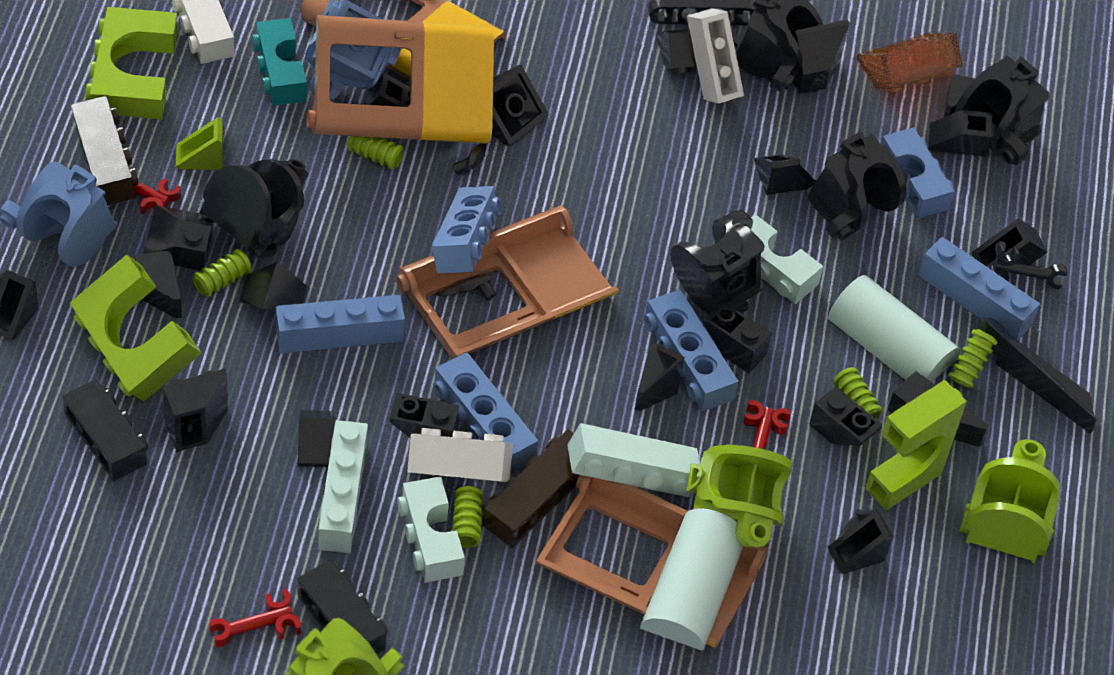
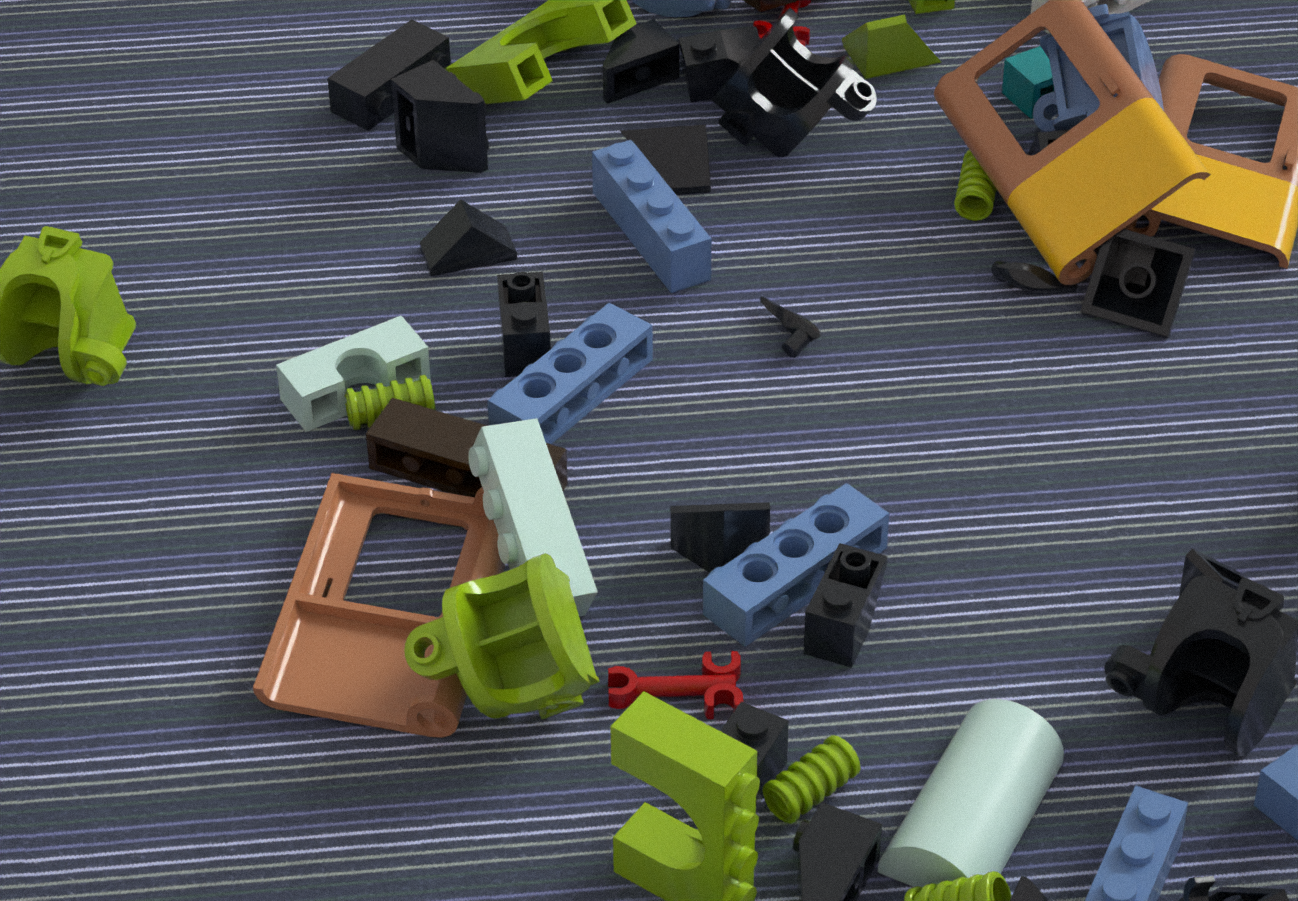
camera: 80 degrees right, 10 degrees down
lime piece [193,249,252,298] -> none
red bar [209,589,301,647] -> none
black brick [297,559,388,654] -> none
light aqua brick [318,420,368,553] -> none
nougat piece [396,205,619,359] -> none
white brick [407,428,513,482] -> none
medium blue brick [432,186,502,273] -> none
light aqua brick [640,509,743,651] -> none
black animal [670,210,765,314] -> none
light aqua arch [751,214,823,304] -> none
black slope [827,509,893,574] -> none

